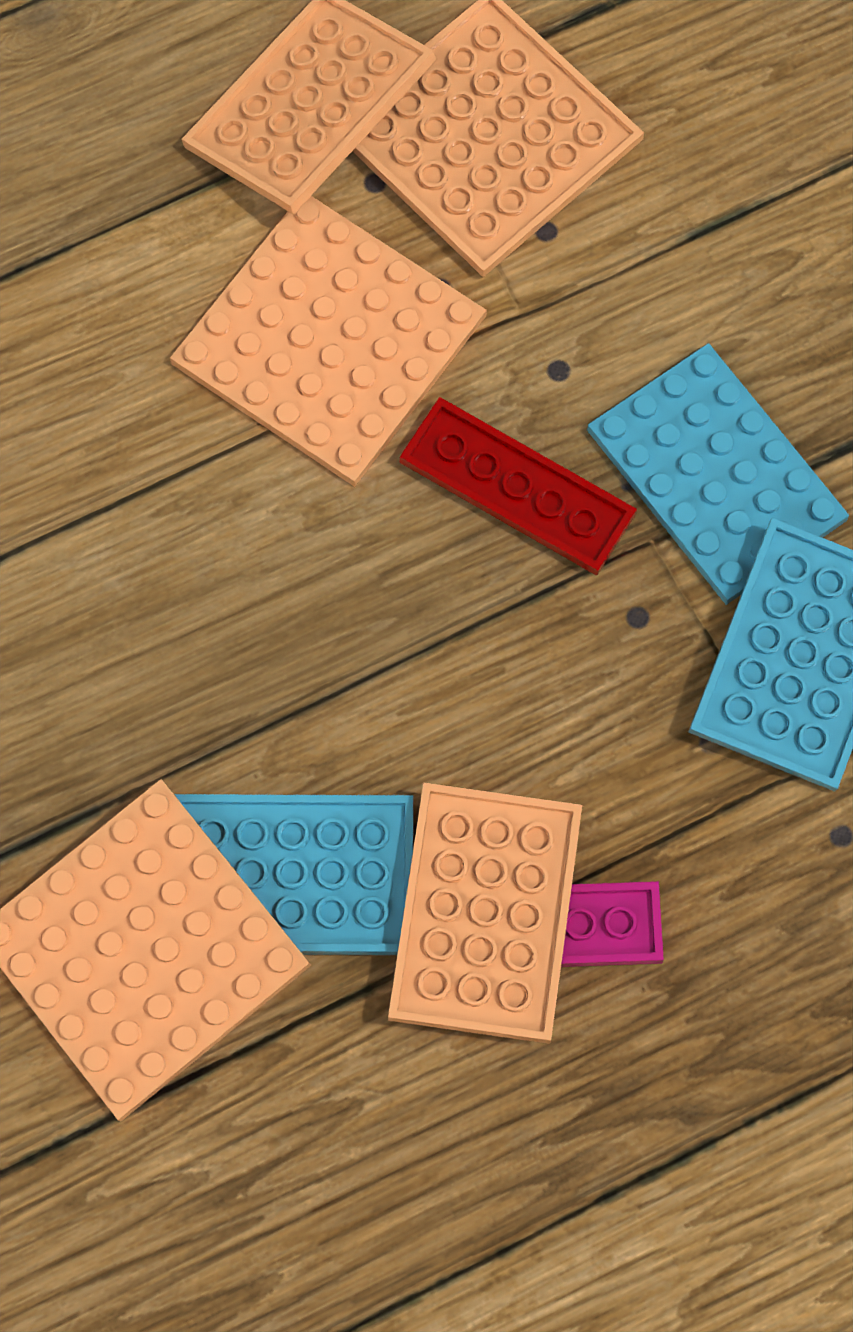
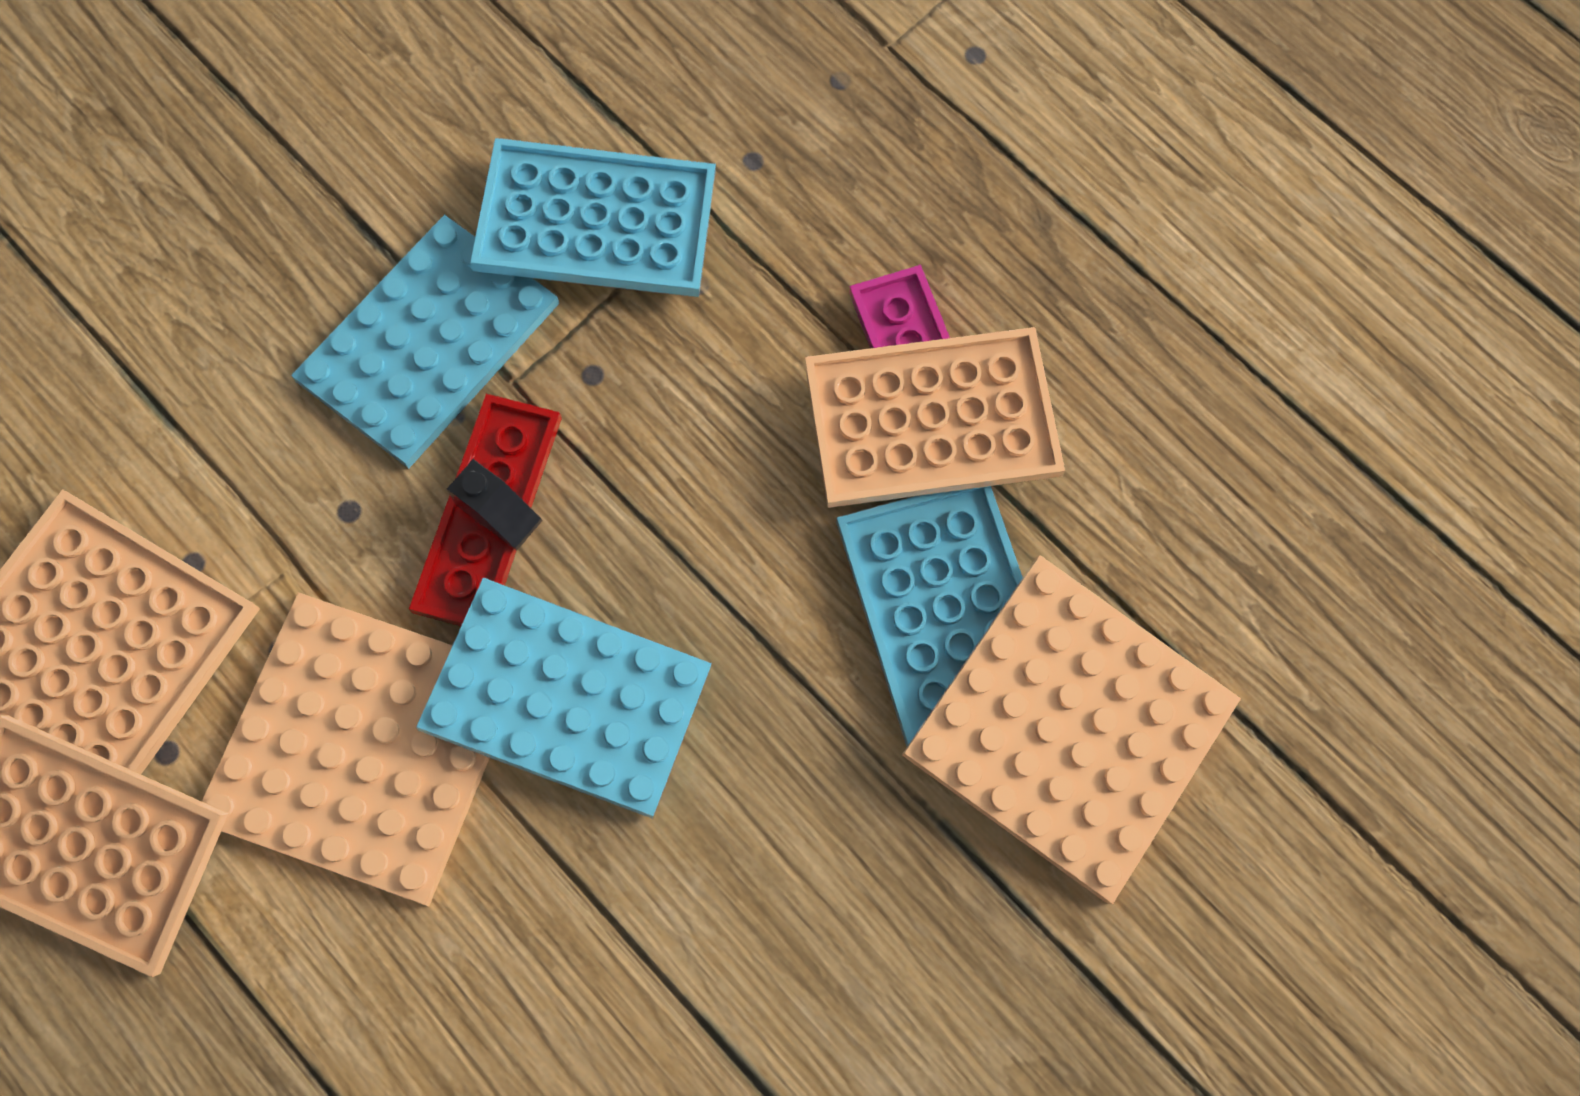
camera: 105 degrees left, 0 degrees up
none -> medium azure plate [416,578,712,819]
none -> black slope [447,459,542,551]

